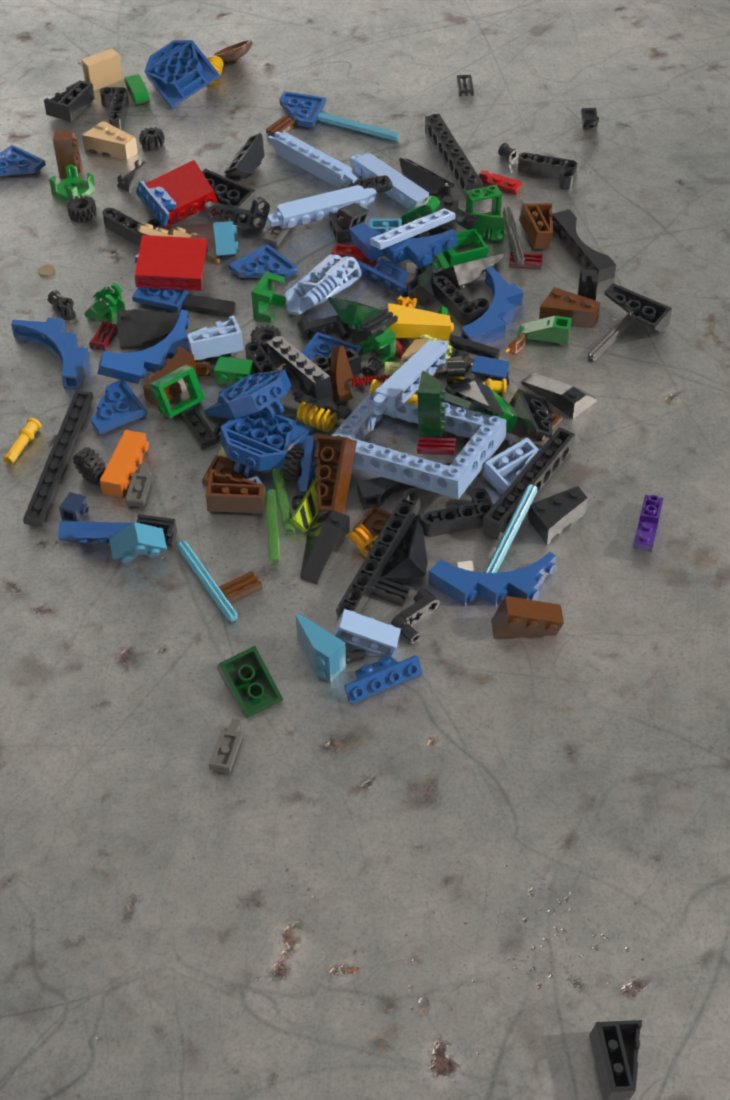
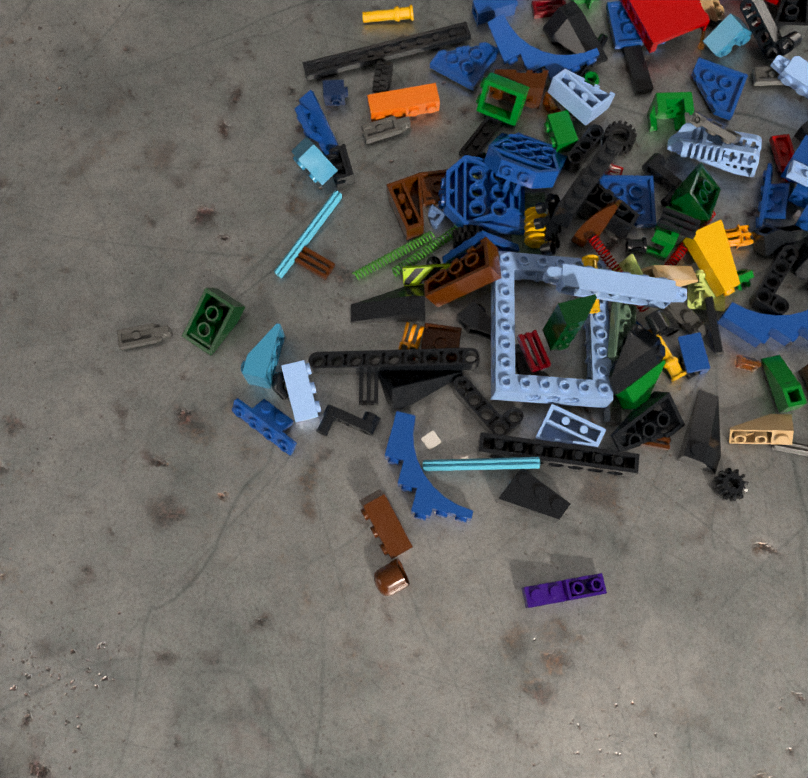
camera: 65 degrees right, 25 degrees up
none -> reddish brown helmet [374,558,410,596]
none -> dark grey hinge [690,112,741,144]
none -> black gear [713,468,749,502]
none -> tan slope [729,414,794,445]

